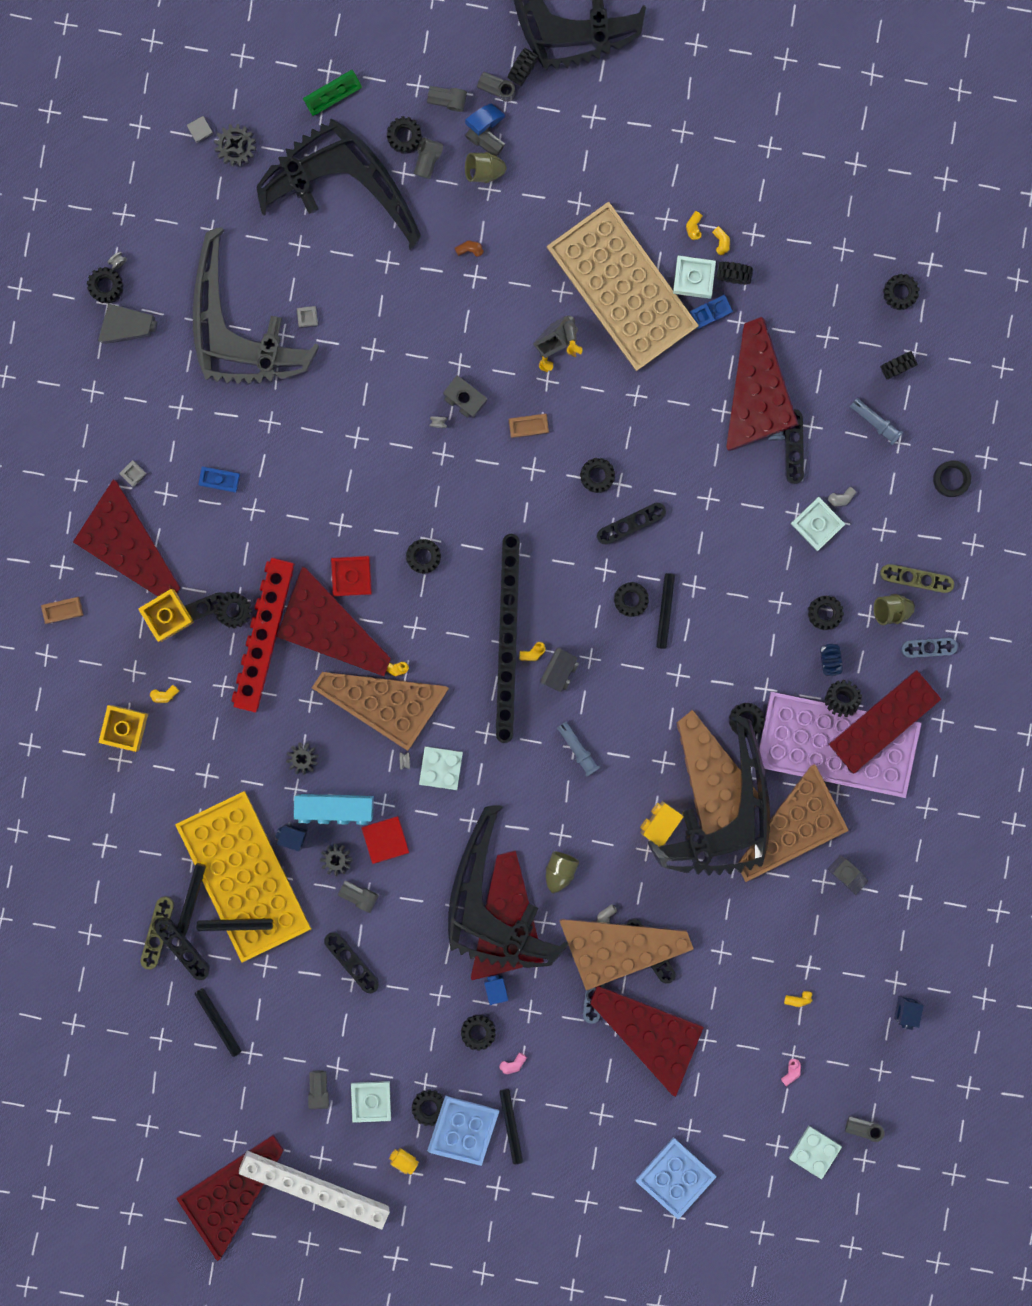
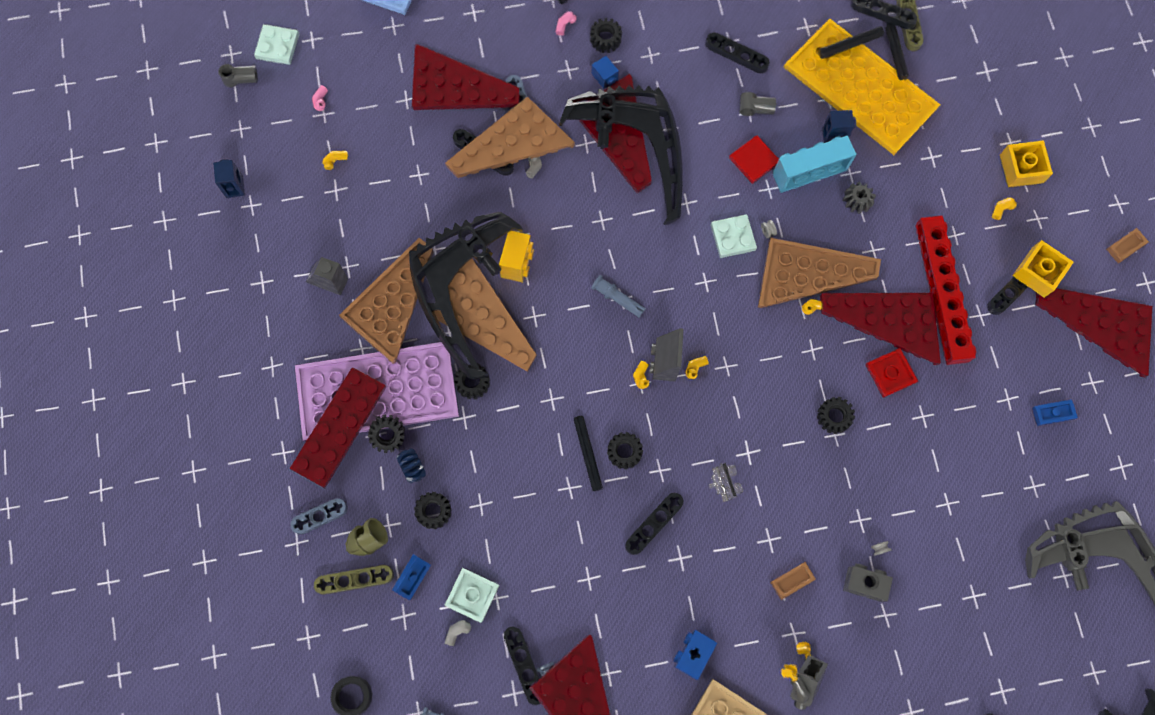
camera: 165 degrees right, 15 degrees down
light grey tile [119,460,147,487] -> none
black tyre [214,592,252,629] -> none
light grey tile [297,306,318,328] -> none
dark grey gear [320,843,353,876] -> none
black beam [496,533,520,743] -> none
olive helmet [545,851,579,894] -> none
black tyre [580,458,615,493] -> none
none -> blue plate [392,554,431,600]
none -> yellow arm [633,361,649,389]
none -> blue brick [673,630,717,680]
none -> clear hips [709,463,743,502]

